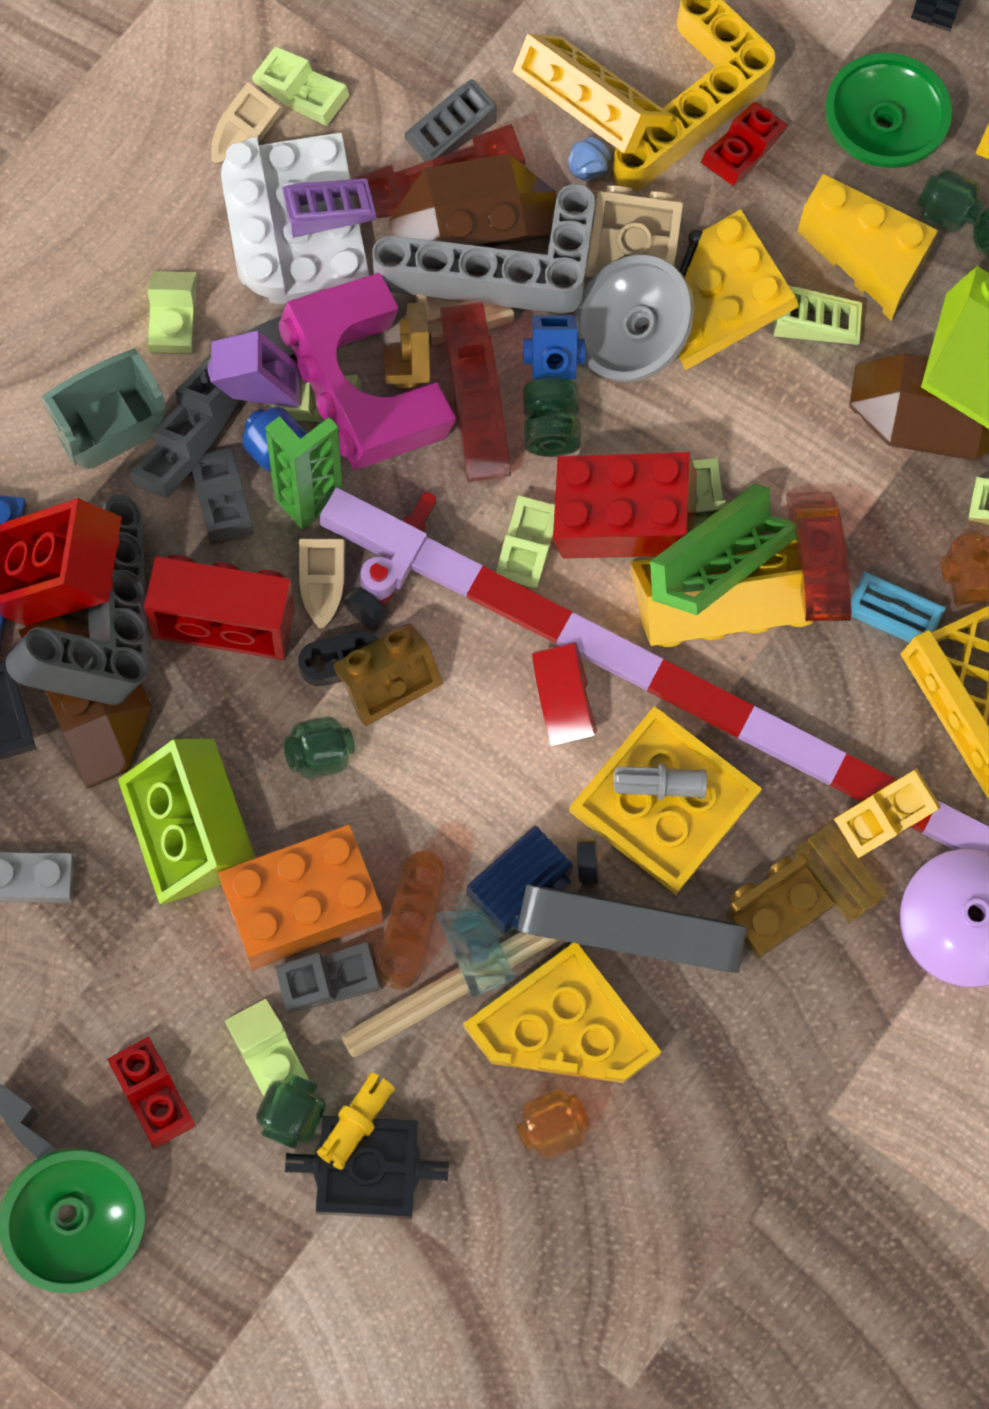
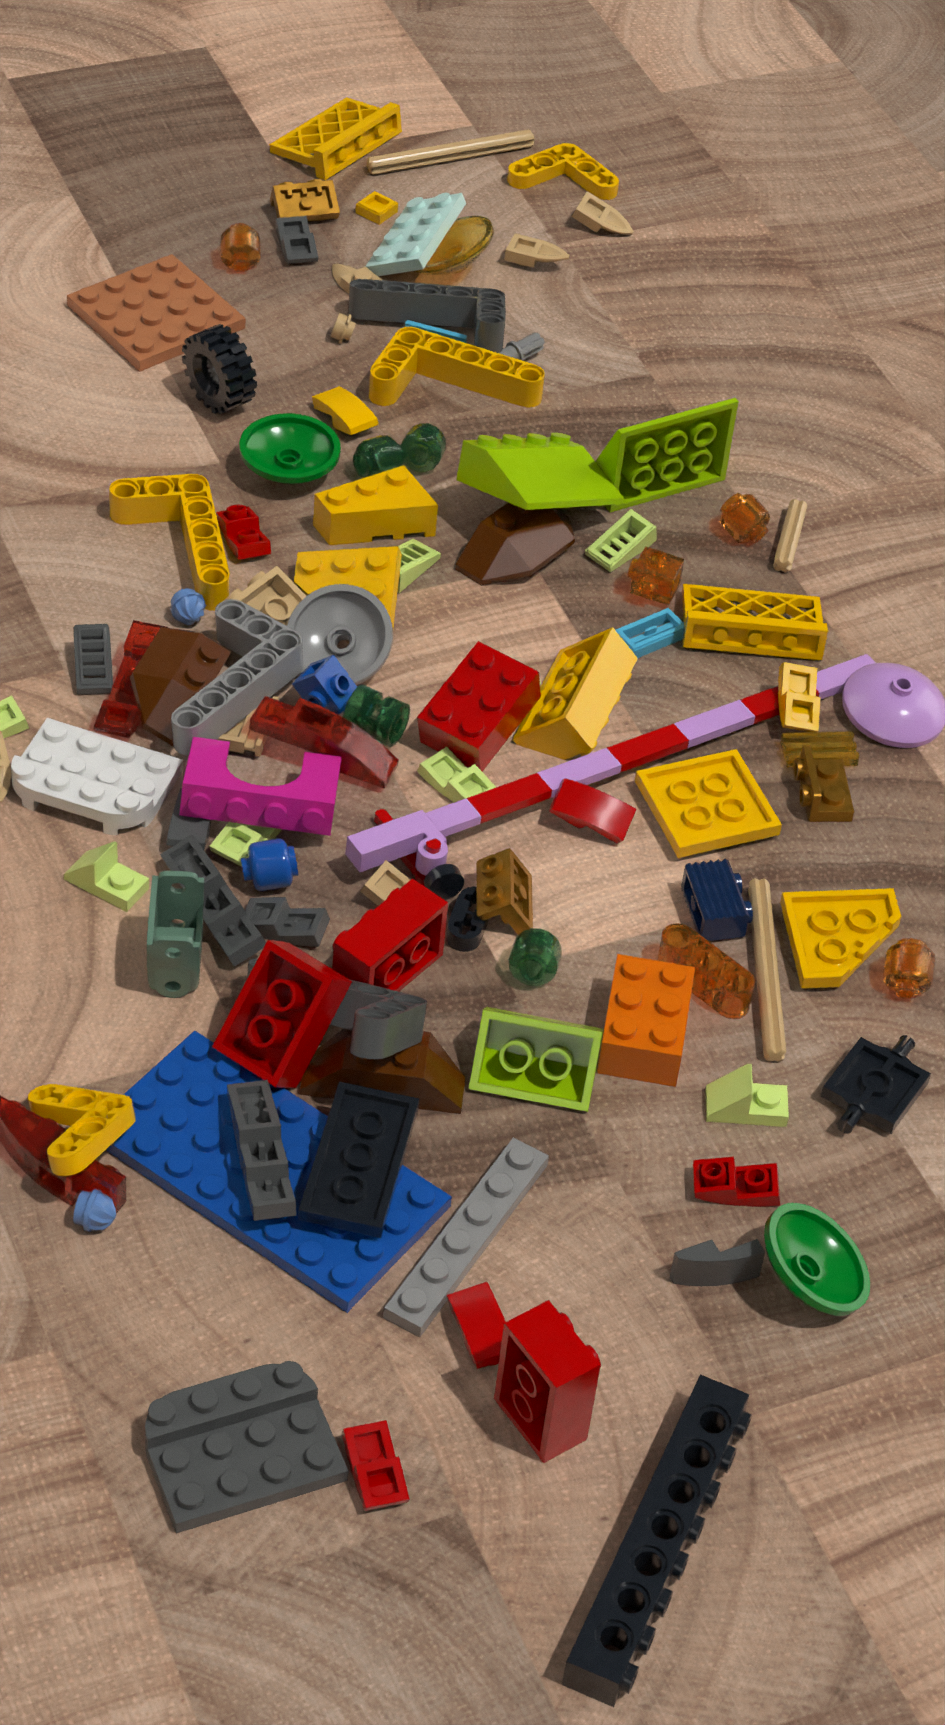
camera: 60 degrees left, 25 degrees down
medium lavender slope [208,331,301,408] -> none
clear green head [256,1074,326,1149] -> none
bright green fence [265,416,343,531] -> none
dark grey slope [275,942,383,1012] -> none
medium lavender slope [282,178,377,238] -> none
yellow pin [317,1072,395,1170] -> none
pearl gold bracket [383,302,430,388] -> none
clear light blue slope [436,910,516,998] -> none
yellow fence [512,34,673,154] -> none
dark grey beam [517,884,748,973] -> none
black tile [577,838,599,885] -> none
light grey axle [613,764,707,800] -> none
bright green fence [650,484,800,615] -> none
clear red slope [786,492,852,621] -> none

